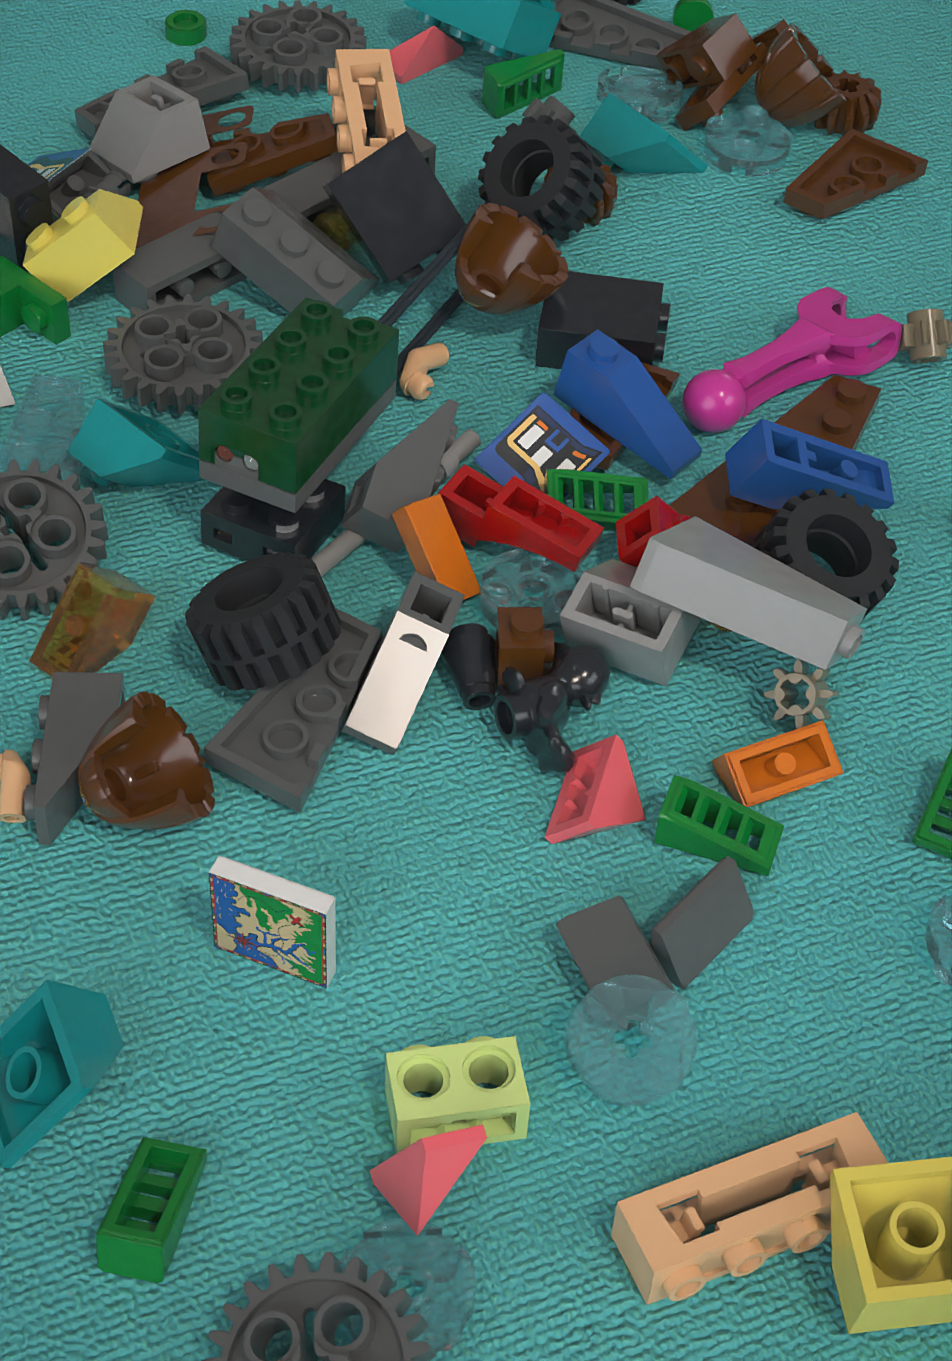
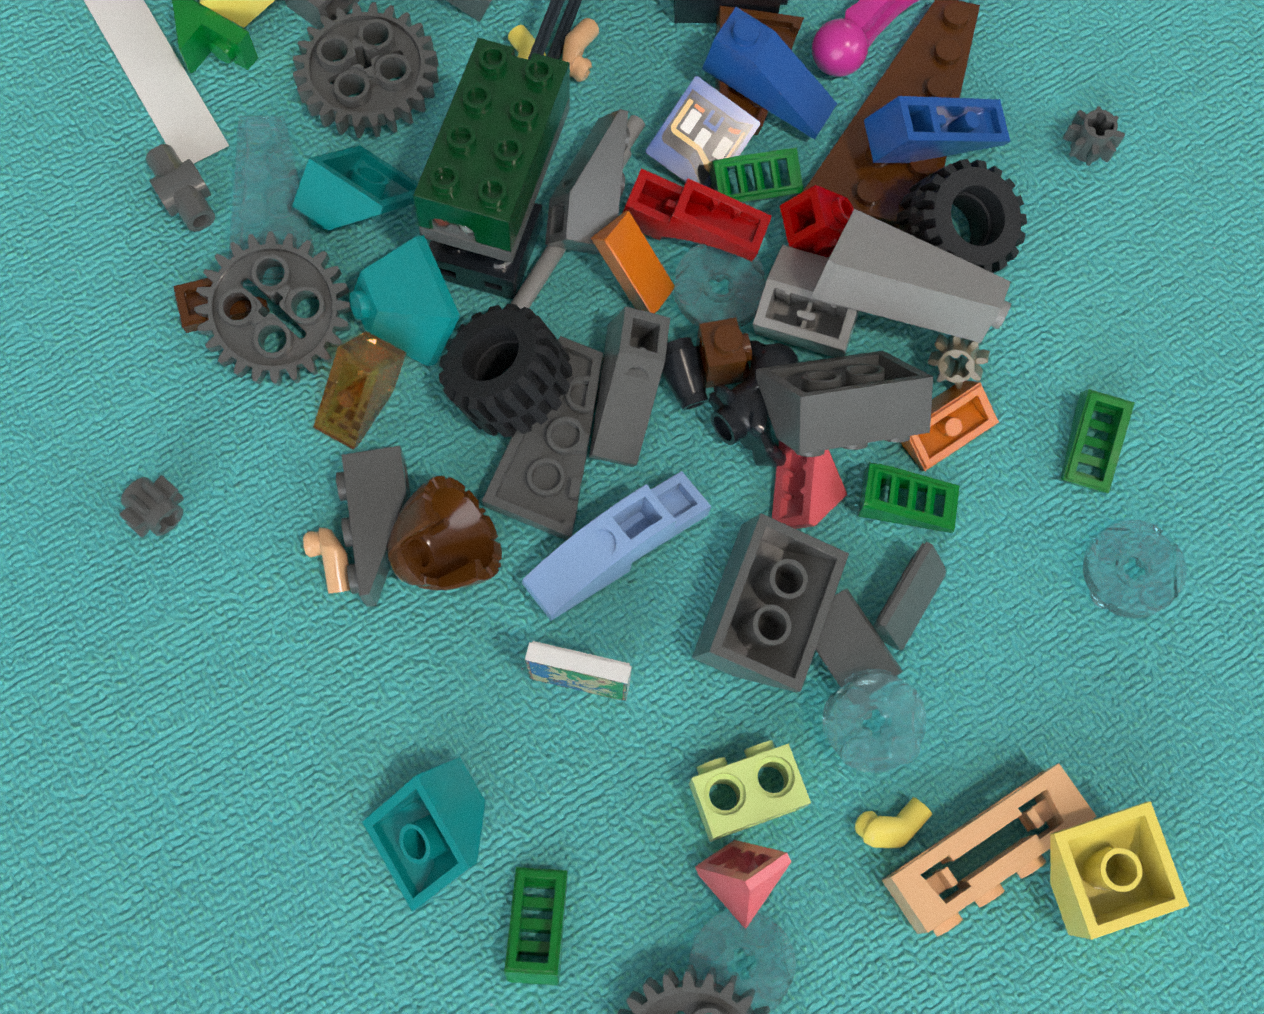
camera: 10 degrees left, 25 degrees up
none -> teal slope [350,235,460,366]
none -> light blue slope [522,471,711,621]
none -> dark grey slope [692,513,849,693]
none -> dark grey slope [756,351,933,457]
none -> light yellow arm [855,797,932,849]

